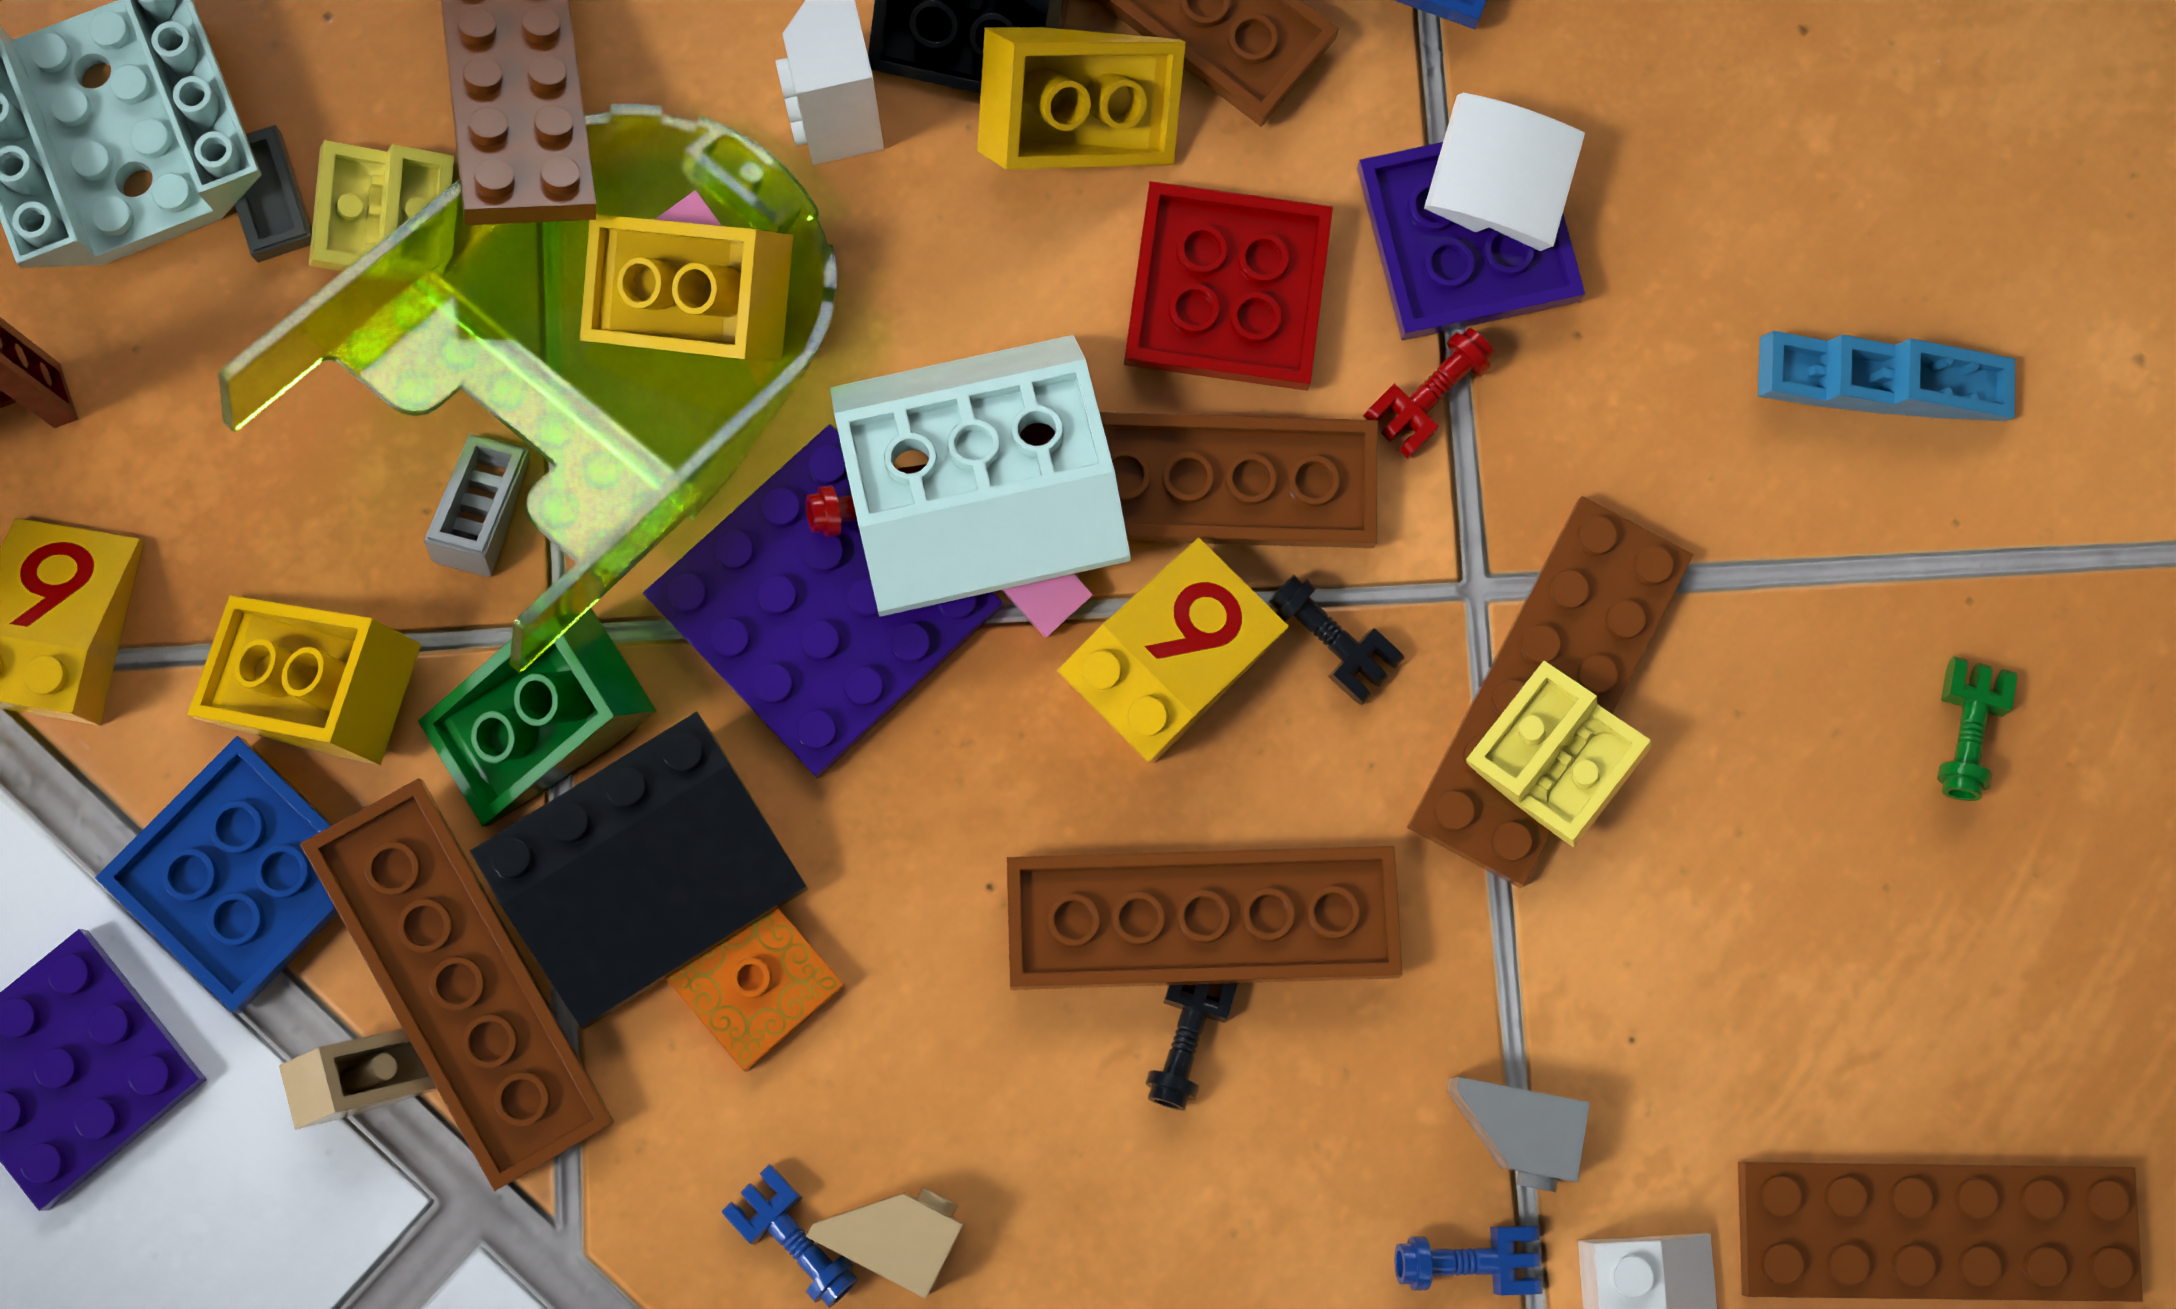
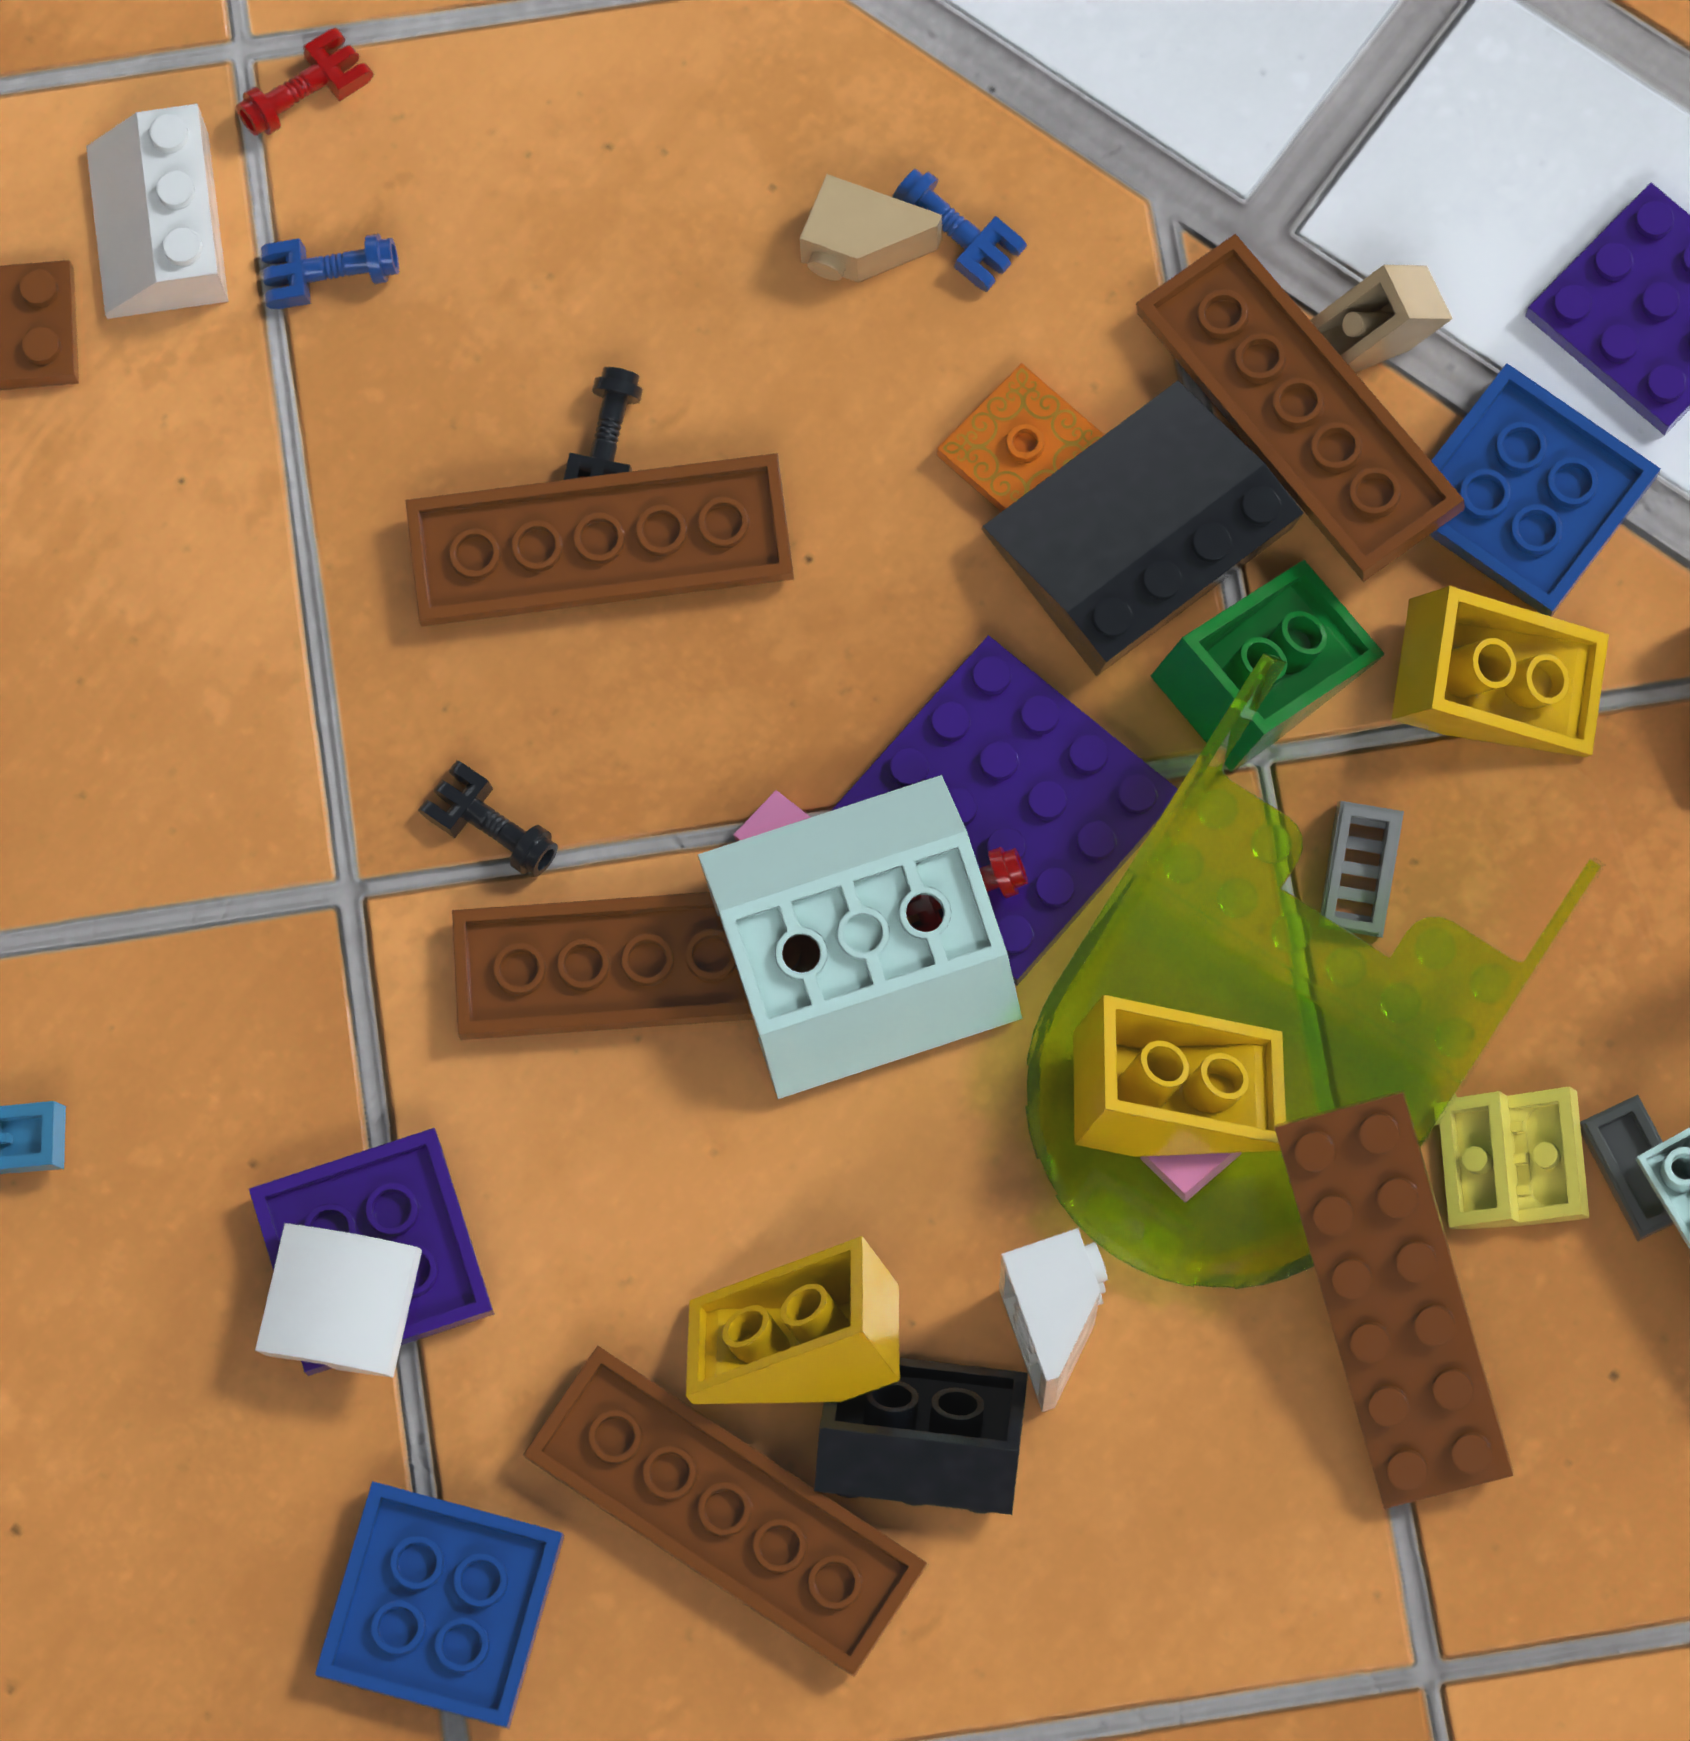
camera: 175 degrees left, 5 degrees down
yellow slope [1057,537,1289,763] -> none
red plate [1124,181,1333,391] -> none
red hinge [1363,328,1495,459] -> none
dark orange plate [1407,496,1694,888] -> none
light grey slope [1447,1077,1590,1192] -> none
light yellow slope [1466,661,1651,848] -> none

